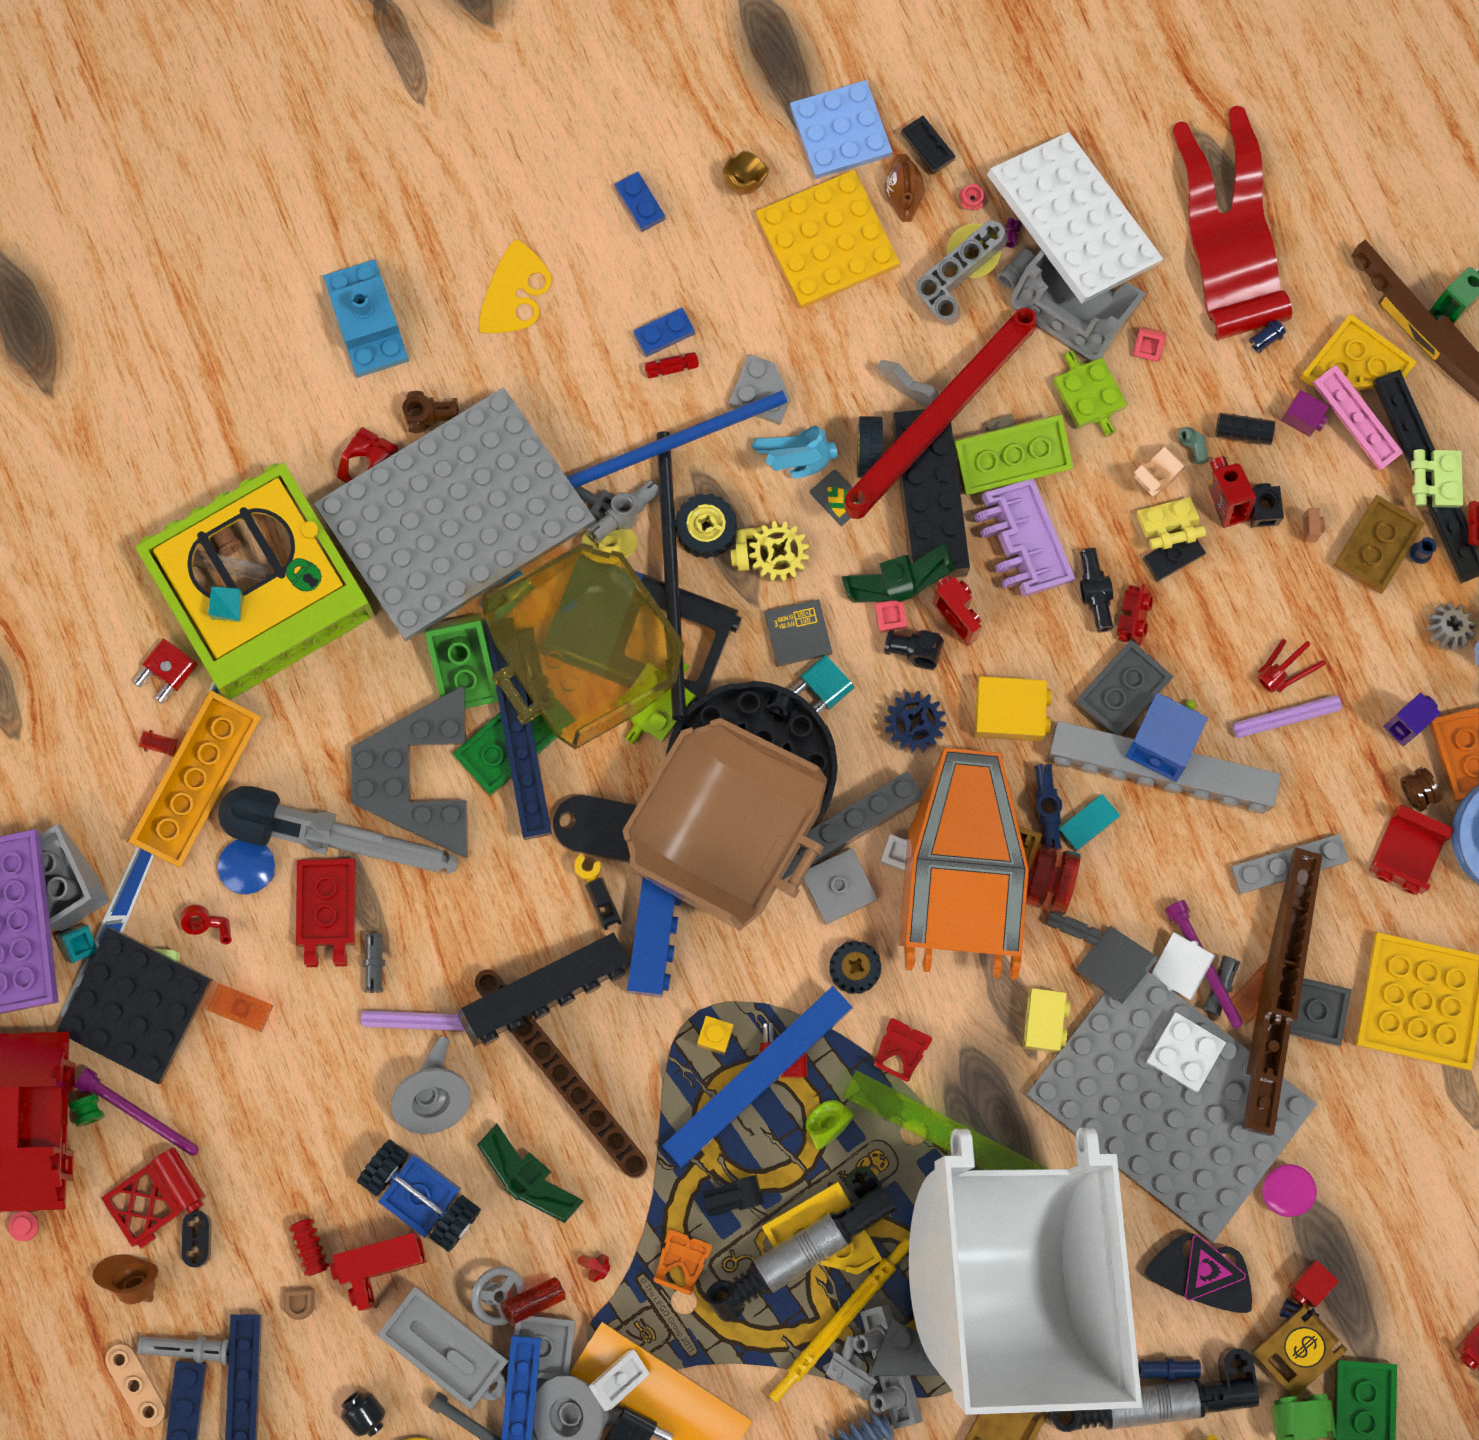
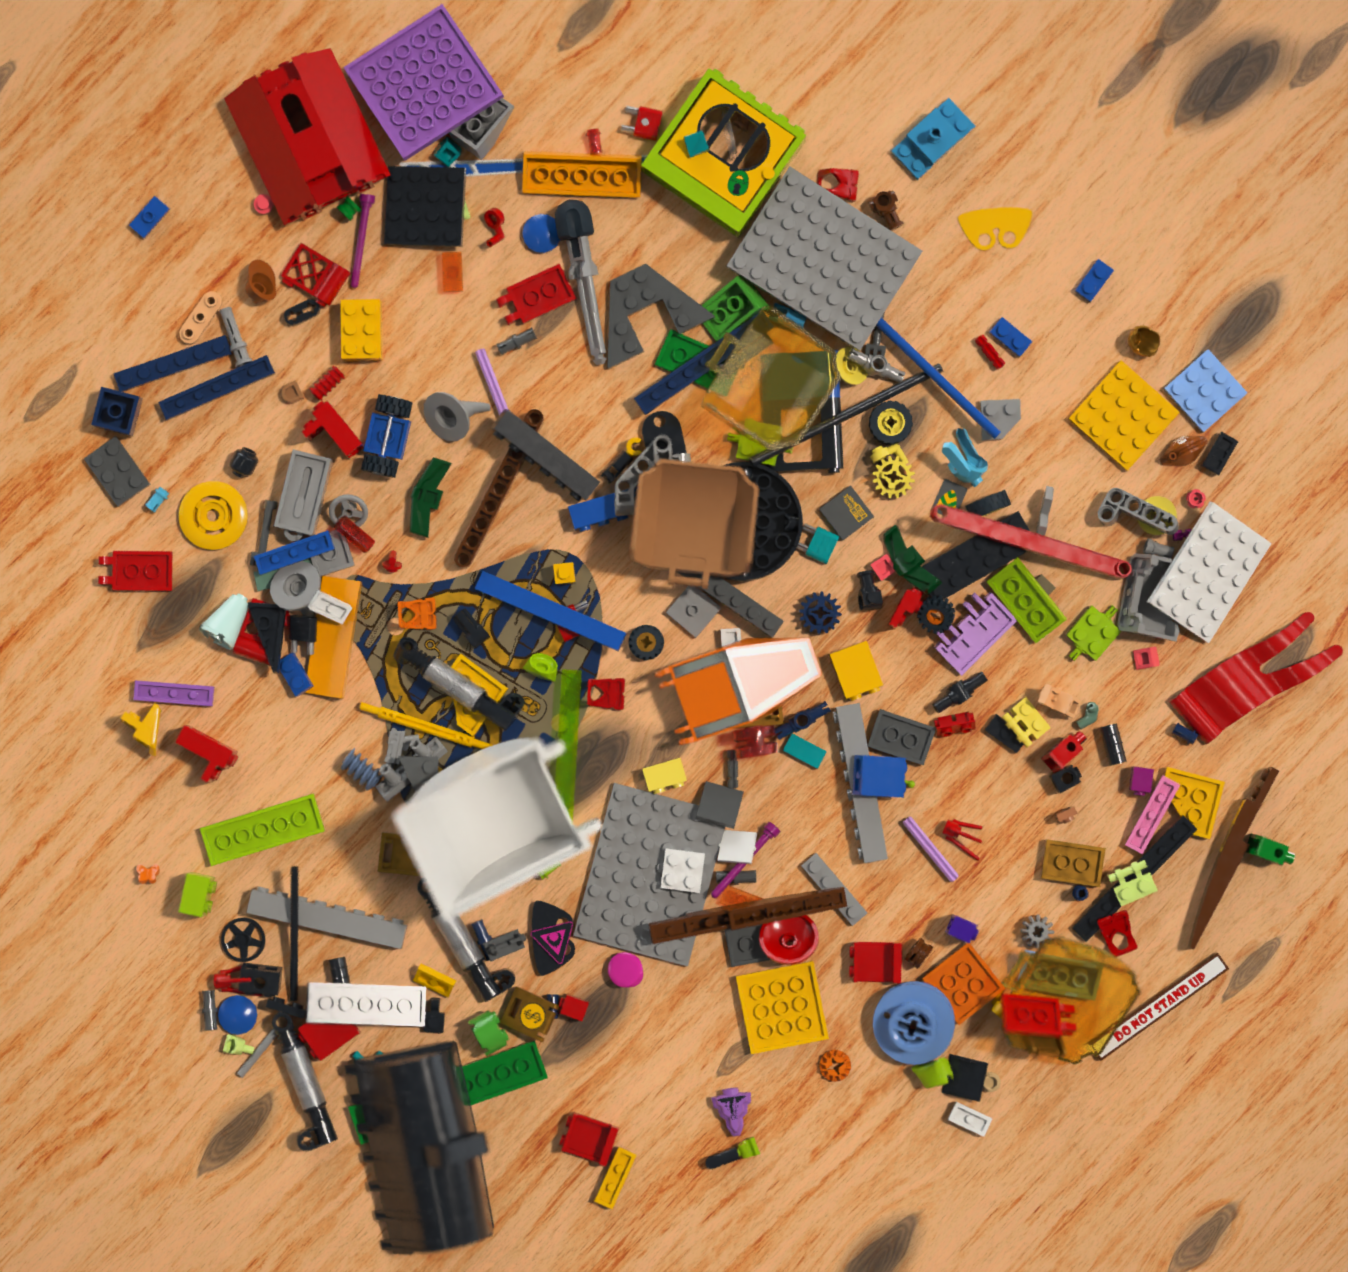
camera: 70 degrees right, 10 degrees up
none -> yellow brick [341,299,383,361]
none -> dark grey hinge [483,929,526,962]
none -> light grey connector [614,435,691,516]
none -> red dish [759,915,819,965]
none -> black bush [917,595,955,634]

